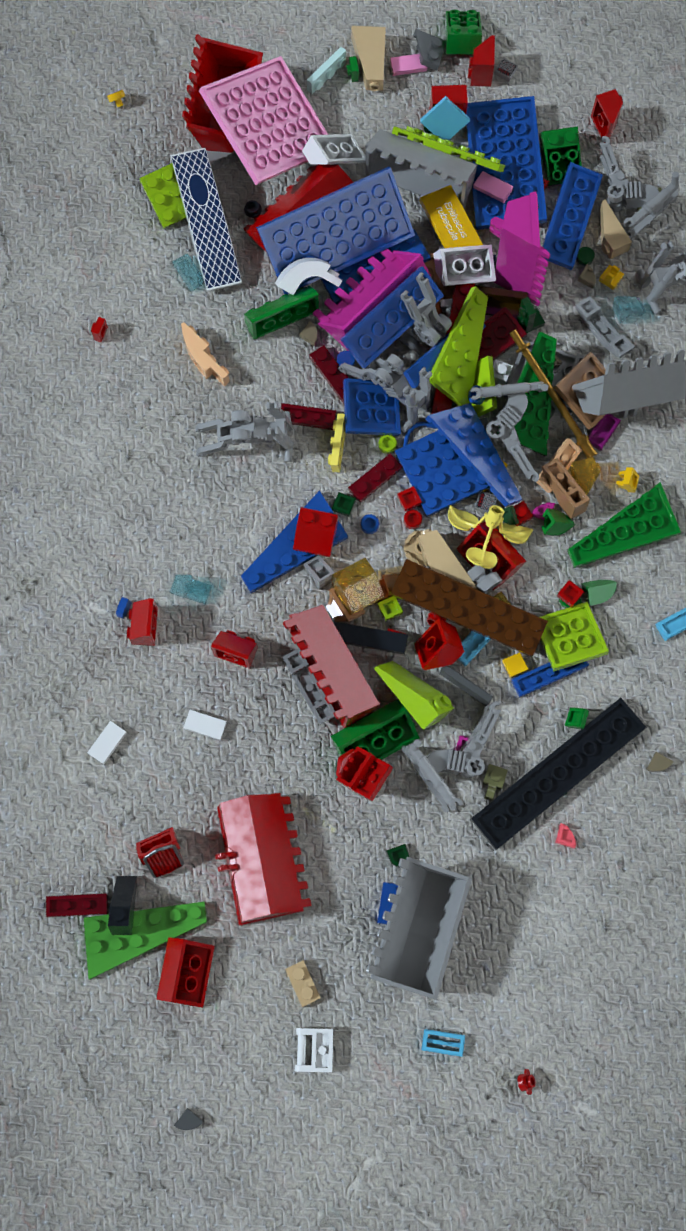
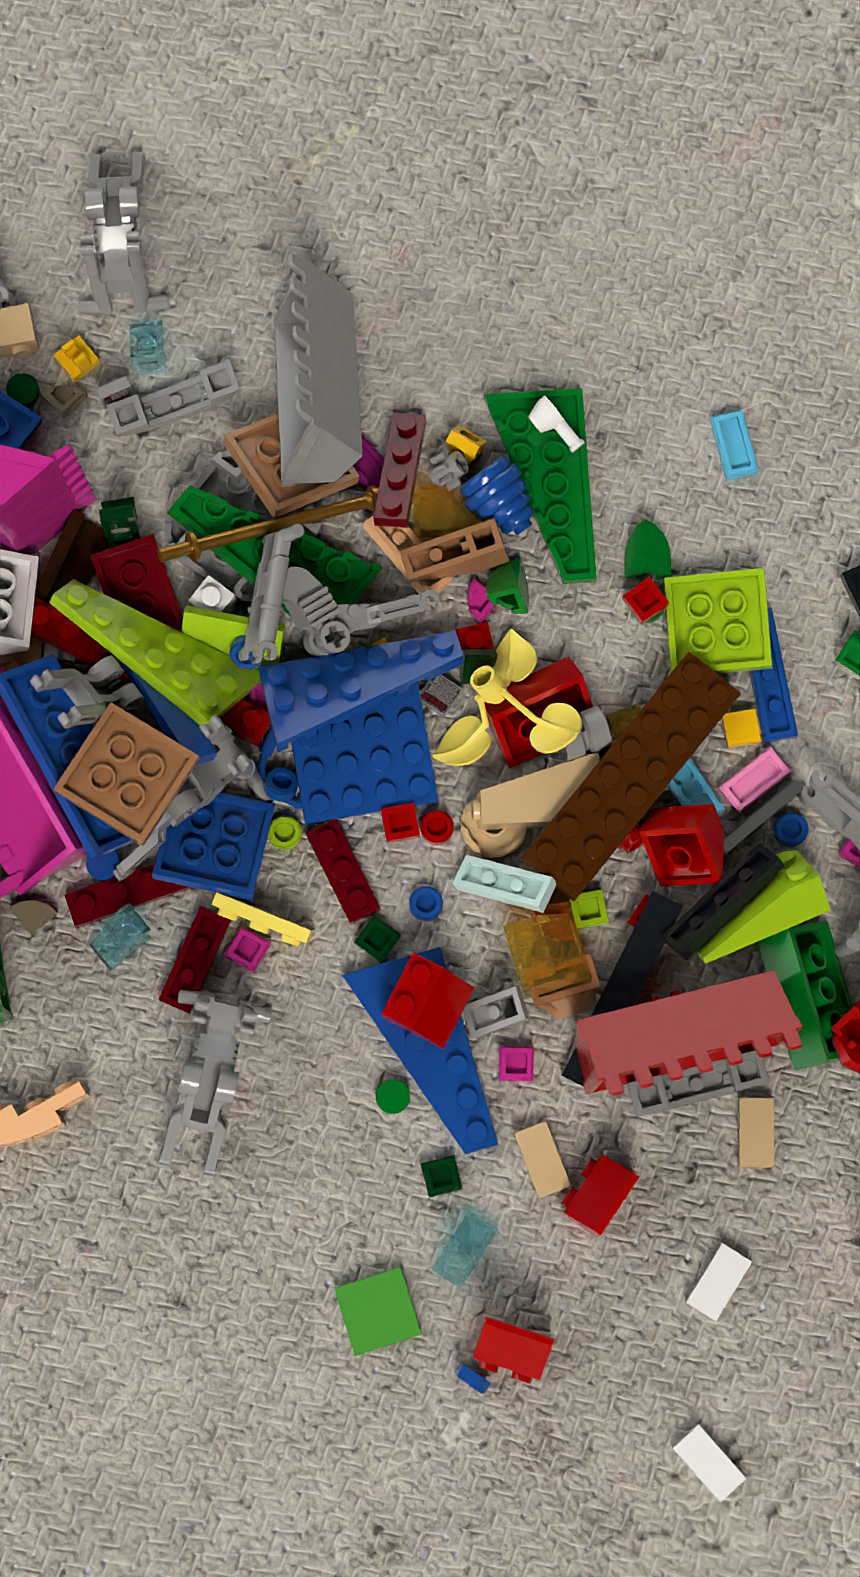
camera: 75 degrees left, 5 degrees up
none -> medium nougat plate [53,702,200,846]
none -> clear light blue slope [89,903,151,971]
none -> light grey tile [96,376,133,410]
none -> dark pink tile [224,926,271,973]
none -> blue tile [263,767,298,802]
none -> bright green tile [334,1267,422,1356]
none -> dark red plate [373,413,426,528]
none -> green tile [376,1079,410,1115]
none -> dark green tile [421,1155,462,1198]
none -> light grey gear [428,447,469,491]
none -> light aqua plate [452,855,556,913]
none -> blue piece [460,456,534,536]
none -> dark pink tile [499,1046,534,1082]
none -> tan tile [514,1121,571,1199]
none -> white bar [528,395,585,453]
none -> black plate [661,843,785,960]
none -> bright pink tile [718,747,792,815]
none -> tan tile [738,1098,774,1168]
none -> blue tile [773,812,809,848]

